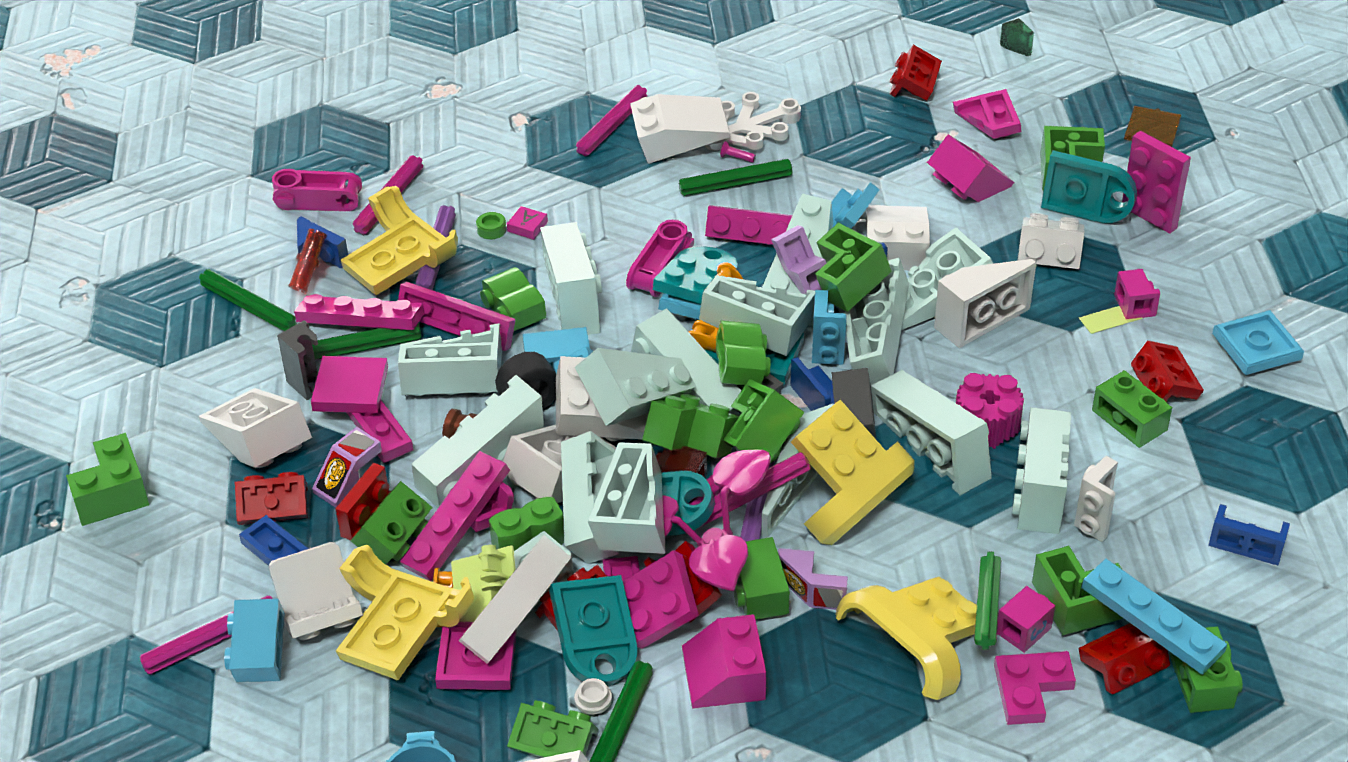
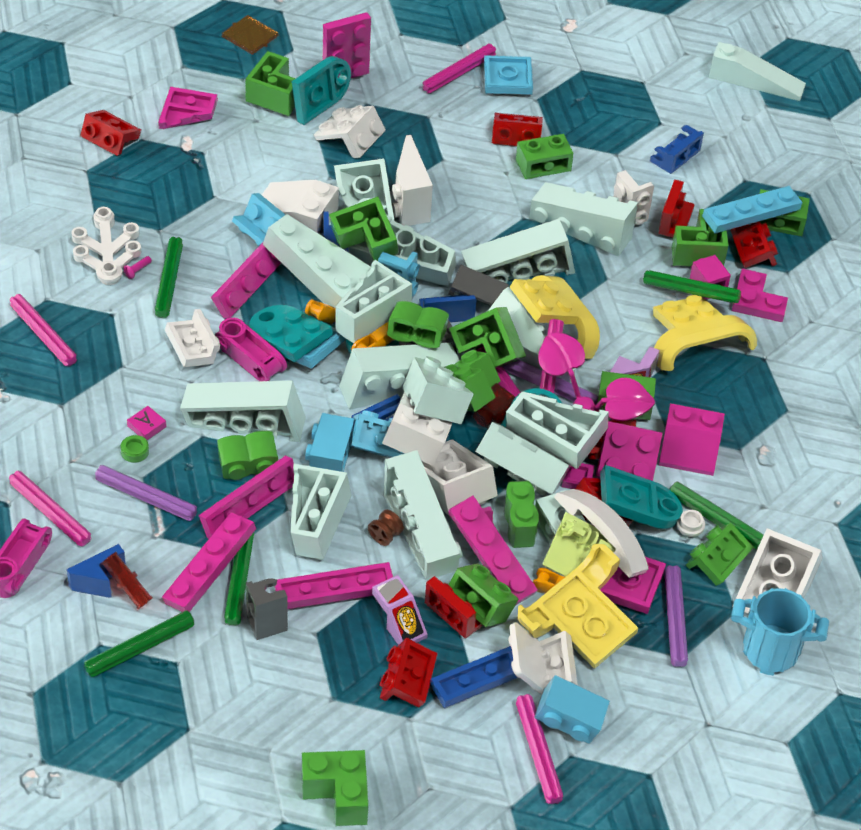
camera: 75 degrees left, 5 degrees up
white slope [198,388,312,468] -> none
dark pink tile [311,356,388,413] -> none
light yellow piece [340,186,458,295] -> none
black tyre [495,352,556,410] -> none
white slope [630,94,731,164] -> none
lavender slope [771,225,826,294] -> none
dark pink slope [927,134,1015,202] -> none
dark pink brick [956,373,1024,449] -> none
clear green slope [1000,18,1034,56] -> none
yellowish green sticker [1079,306,1142,334] -> none
dark pink brick [1114,269,1160,319] -> none
none -> white bracket [165,309,220,367]
none -> dark pink axle [422,43,496,93]
none -> red bracket [658,179,695,237]
none -> medium lavender axle [664,565,688,667]

